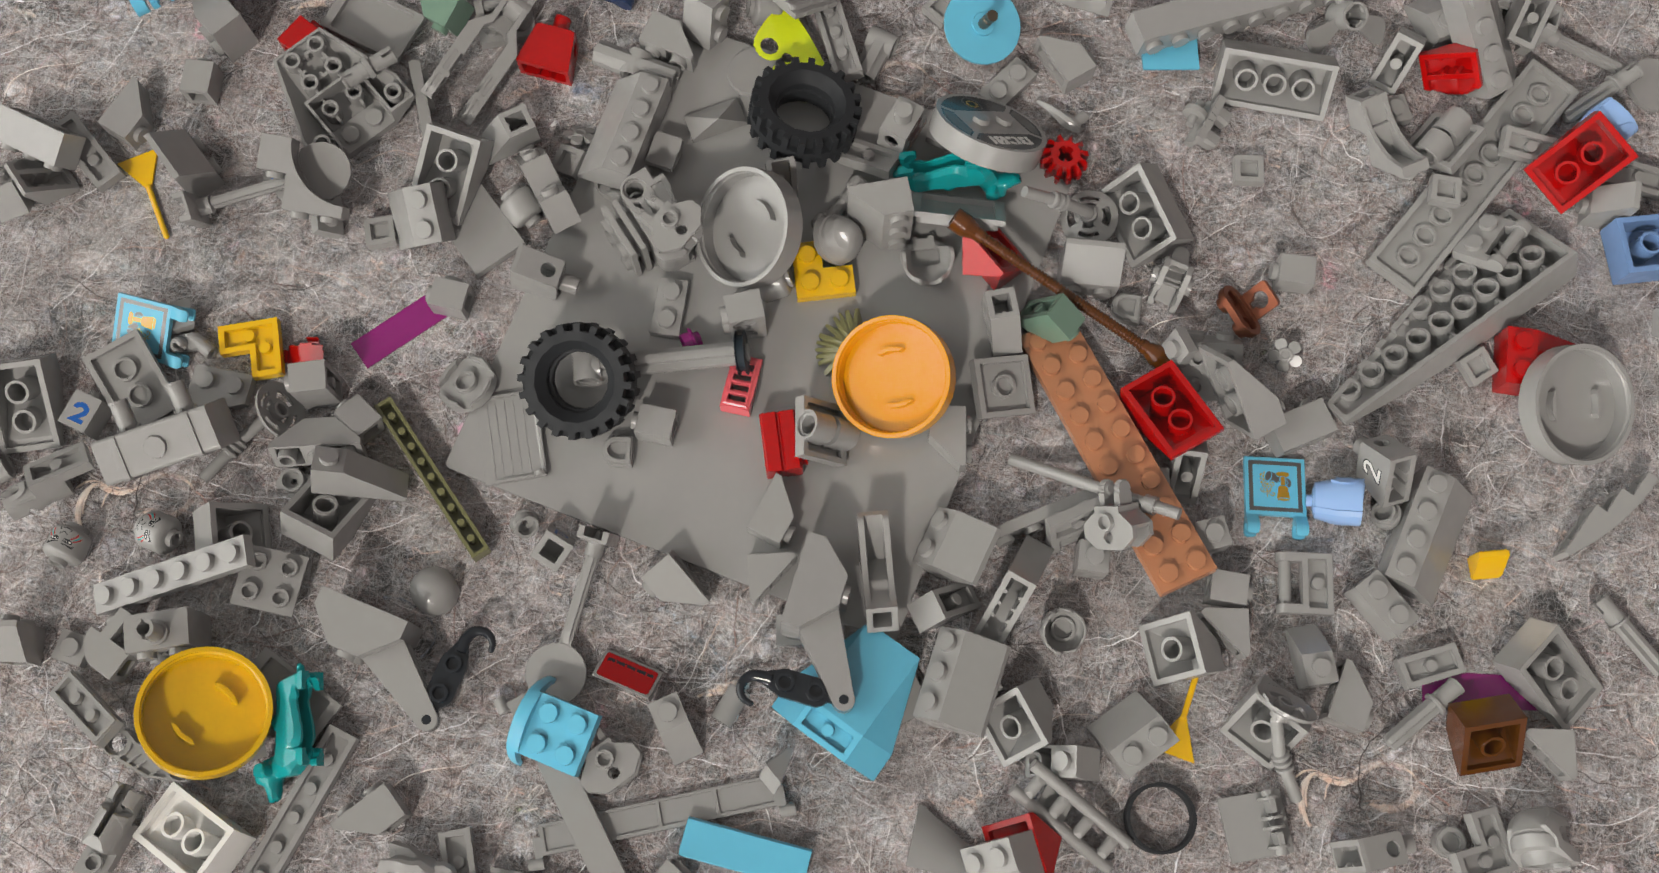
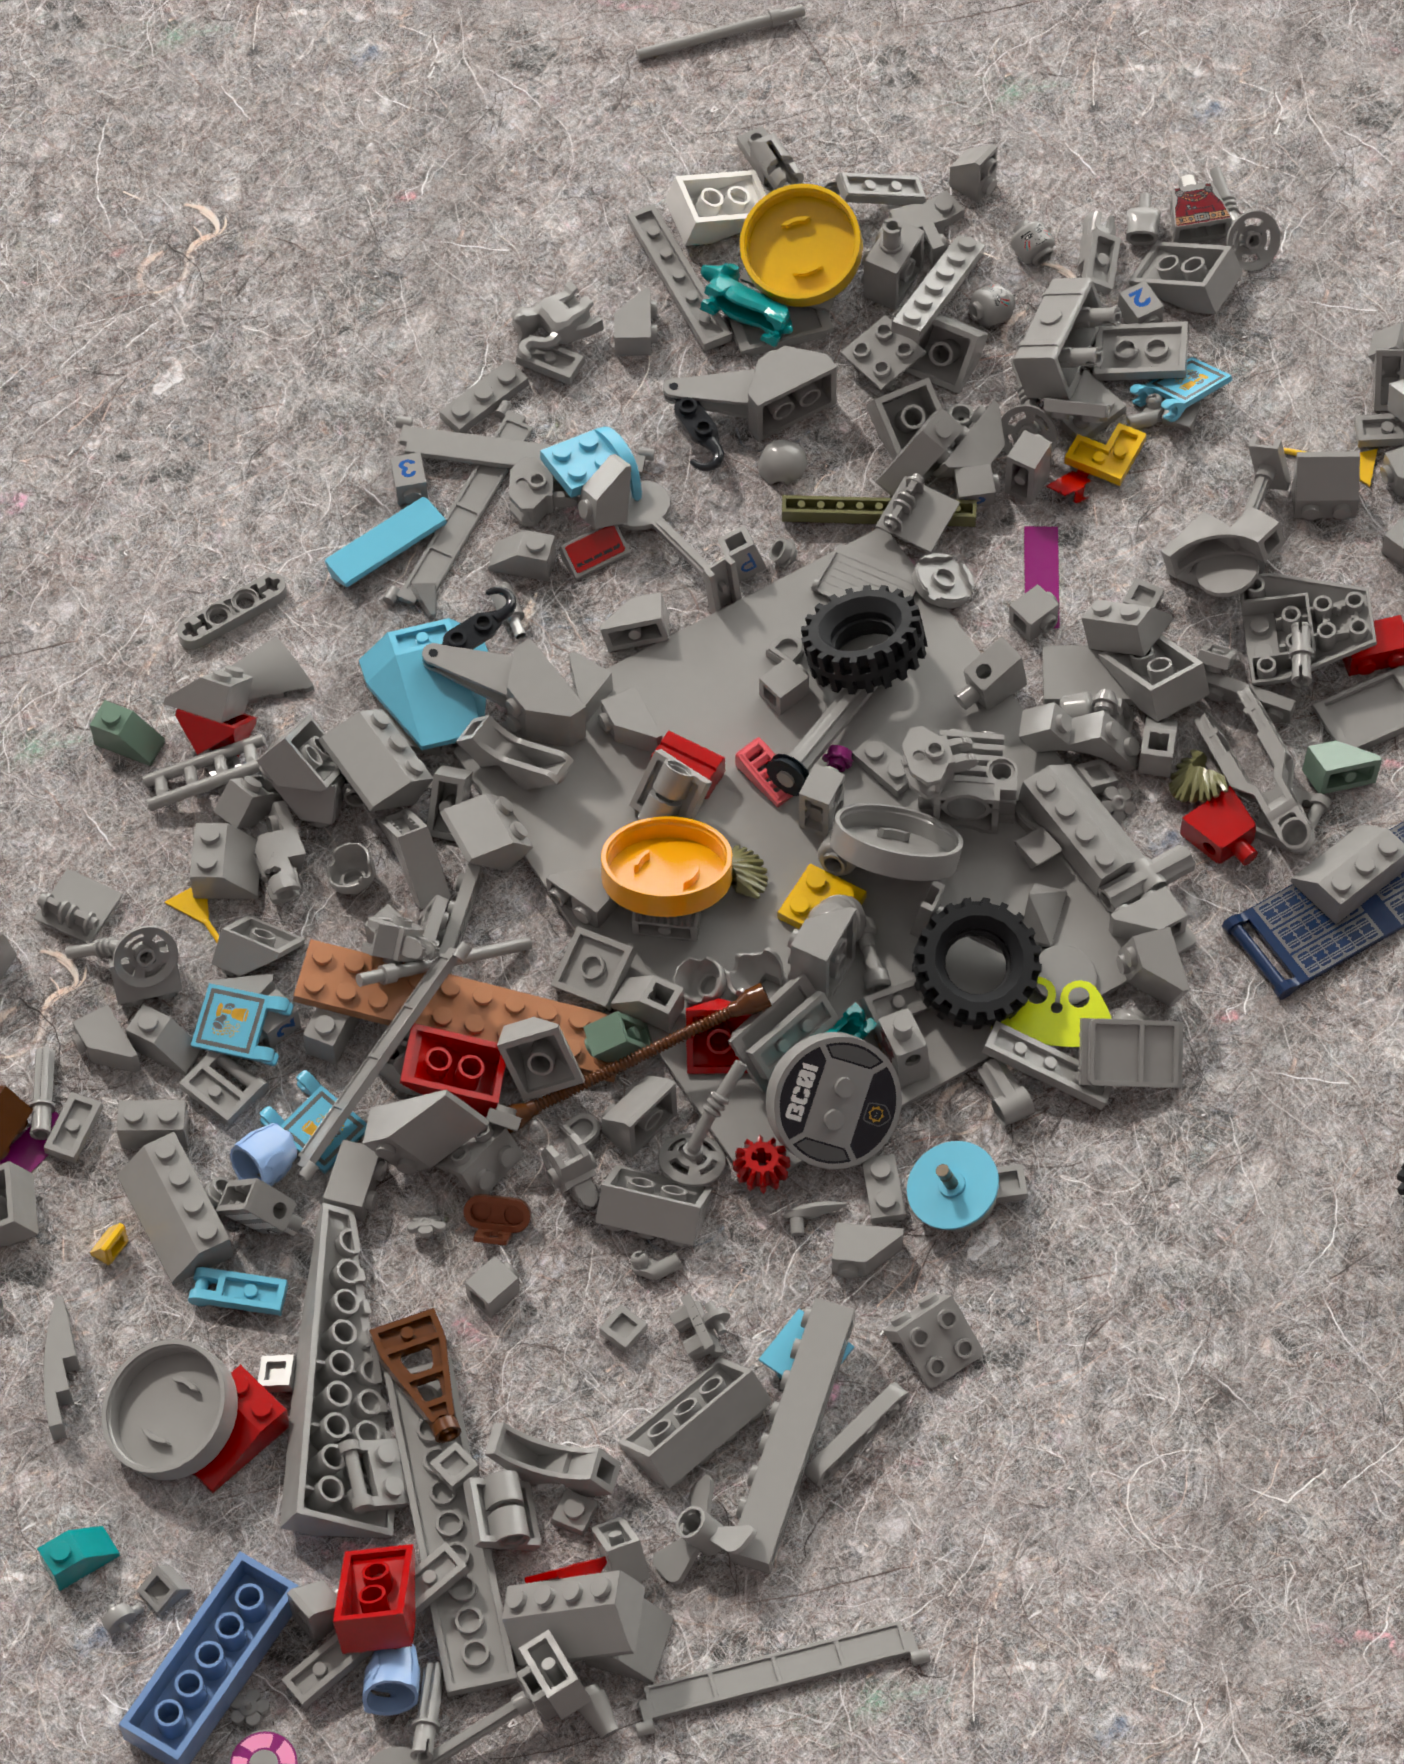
camera: 130 degrees right, 15 degrees down
black tyre [1123,782,1197,855] -> none
none -> medium azure plate [188,1267,288,1316]
none -> medium azure flag [191,983,294,1066]
none -> light grey plate [254,800,306,904]
none -> light grey slope [257,714,341,792]
none -> light grey piece [297,941,472,1182]
none -> reddish brown plate [369,1308,461,1443]
none -> light grey slope [497,1017,585,1101]
none -> light grey slope [578,454,631,529]
none -> light grey arm [630,1251,682,1280]
none -> light grey hair [673,956,727,1005]
none -> light grey plate [746,991,839,1080]
none -> light grey hinge [876,473,960,553]
none -> light grey plate [1043,398,1110,423]
none -> light grey plate [1092,689,1135,734]
none -> olive hair [1169,749,1228,803]
none -> light grey plate [1197,642,1238,673]

